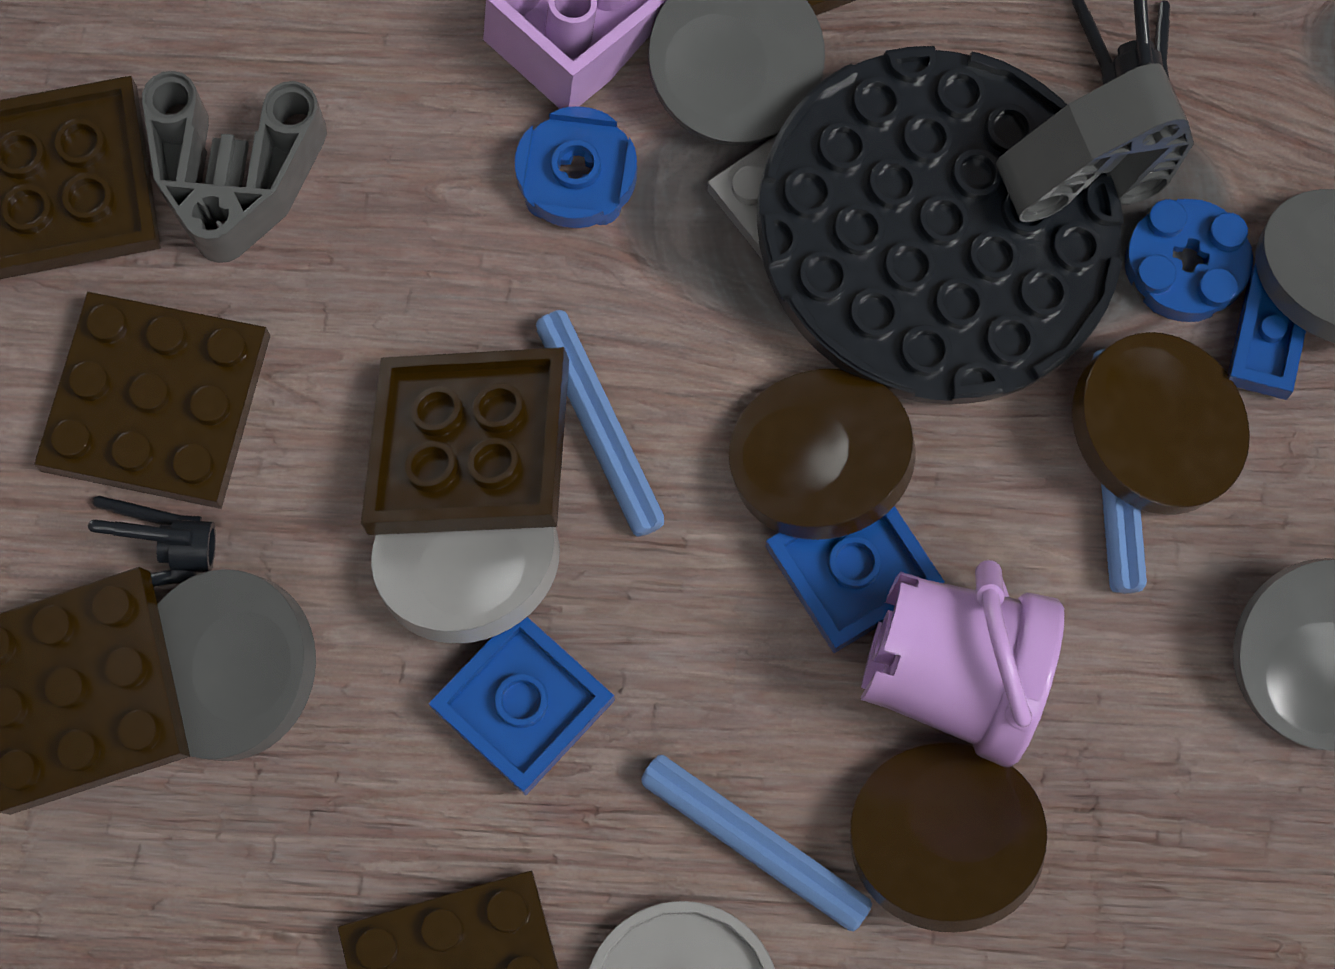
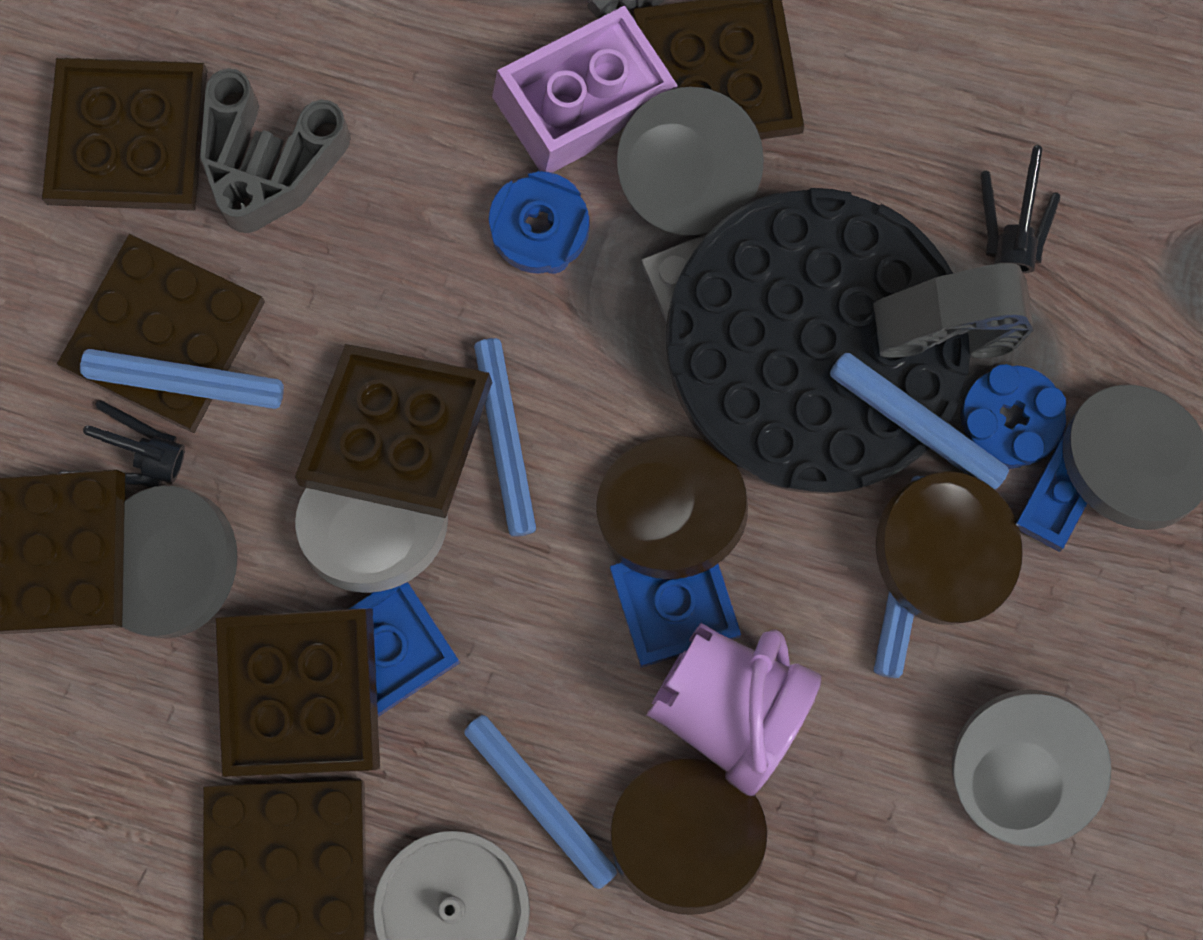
camera: 15 degrees right, 5 degrees up
none -> medium blue axle [80,349,284,409]
none -> dark brown plate [216,608,380,777]
none -> medium blue axle [830,353,1009,489]

